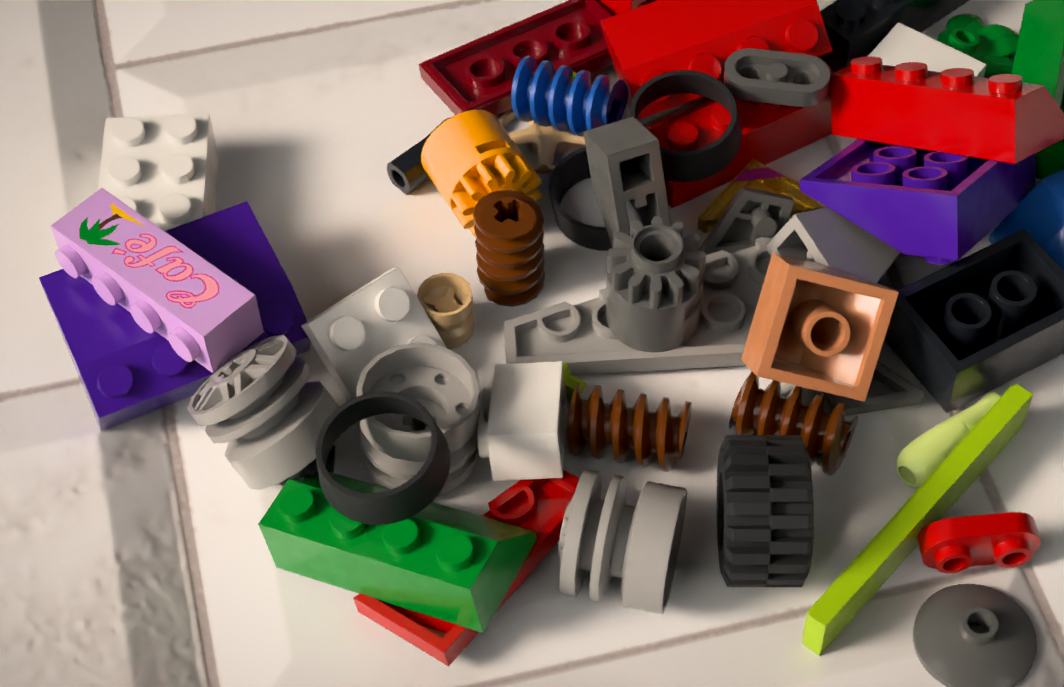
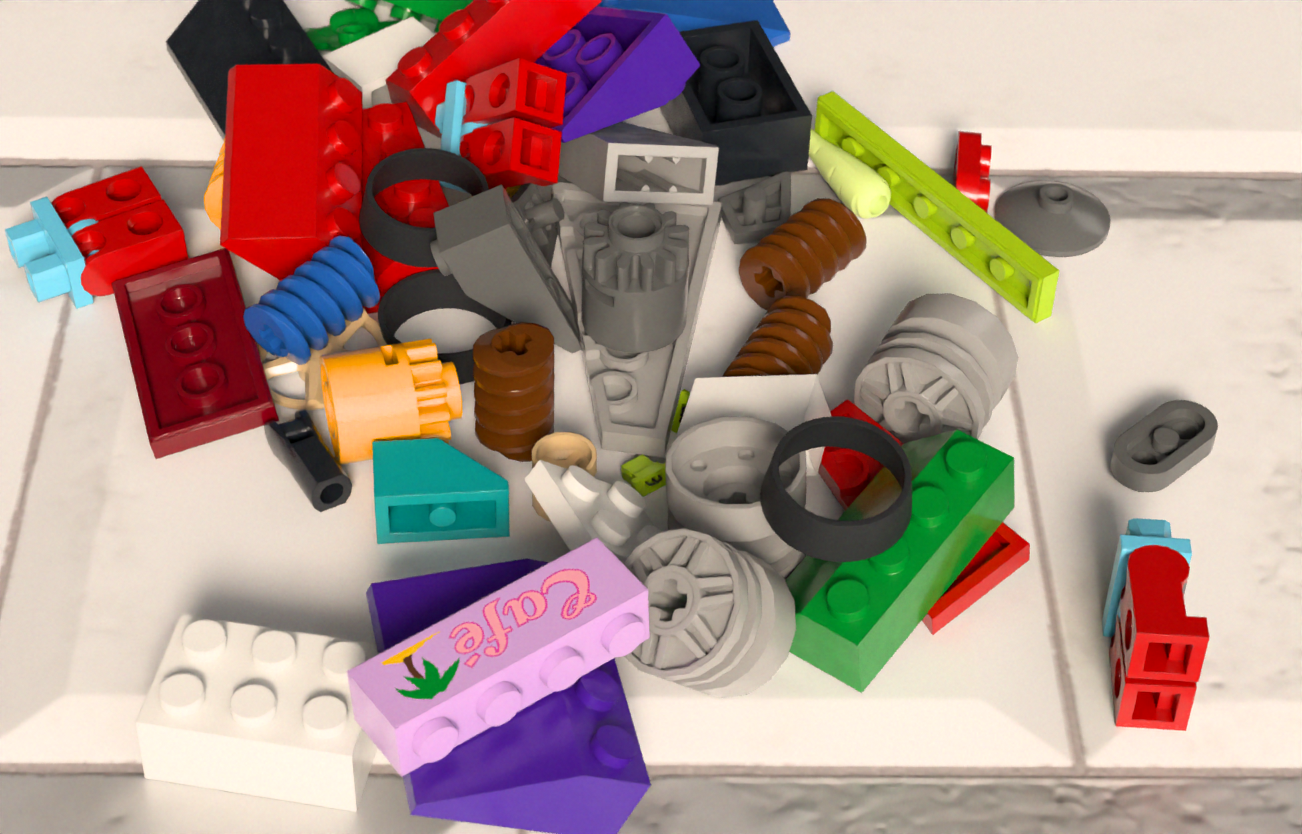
camera: 80 degrees left, 10 degrees down
black tyre [717,435,814,587] -> none
dark grey plate [724,48,830,107] -> none
nougat slope [741,252,899,402] -> none
none -> teal slope [372,438,510,544]
none -> red hips [435,58,567,193]
none -> lime piece [621,454,666,497]

